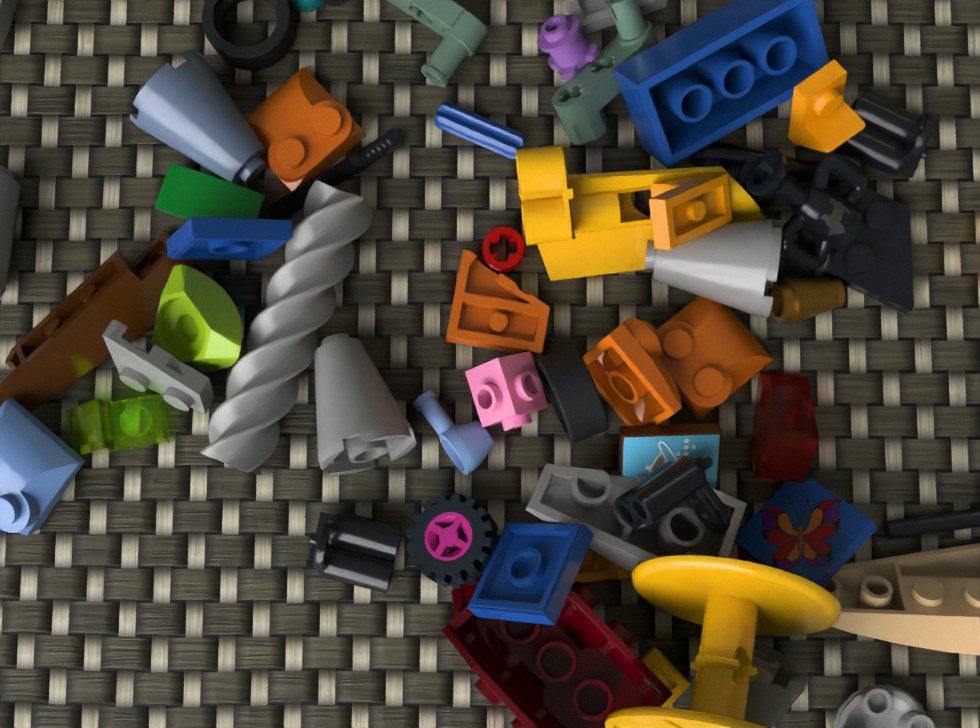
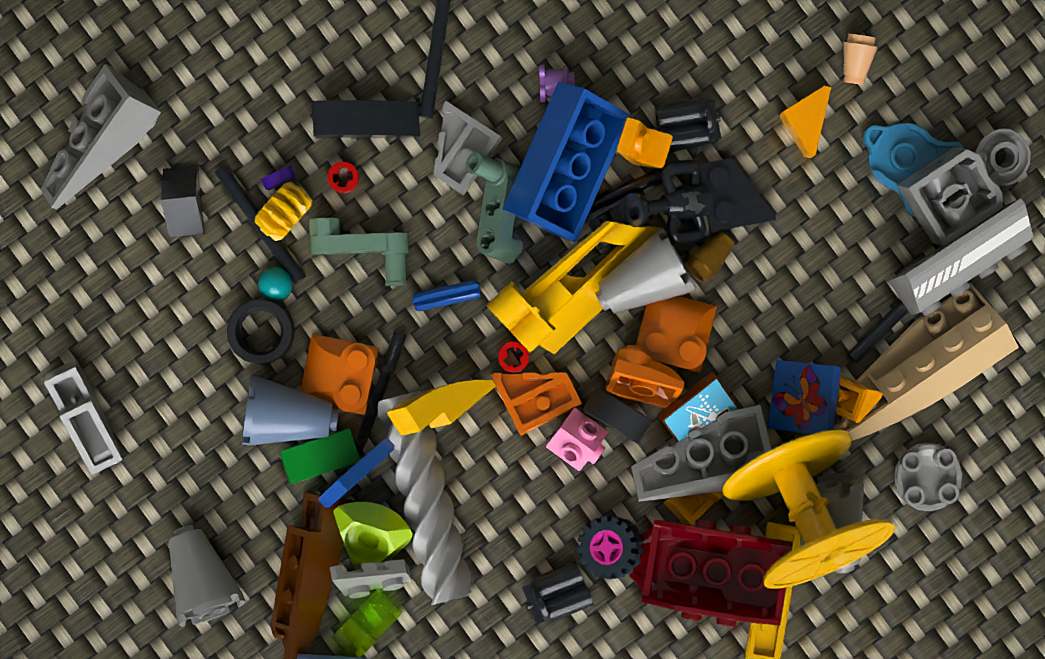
camera: 45 degrees left, 5 degrees up
light grey cone [314,333,417,475] -> none
light blue bar [413,390,494,475] -> none
blue tile [467,522,594,625] -> none
medium lavender brick [537,14,600,80] -> none
black piece [615,456,730,534] -> none
light orange slope [649,173,732,250] -> none
clear red slope [752,371,819,484] -> none
none -> yellow slope [386,380,496,436]
none -> light orange slope [835,374,883,423]

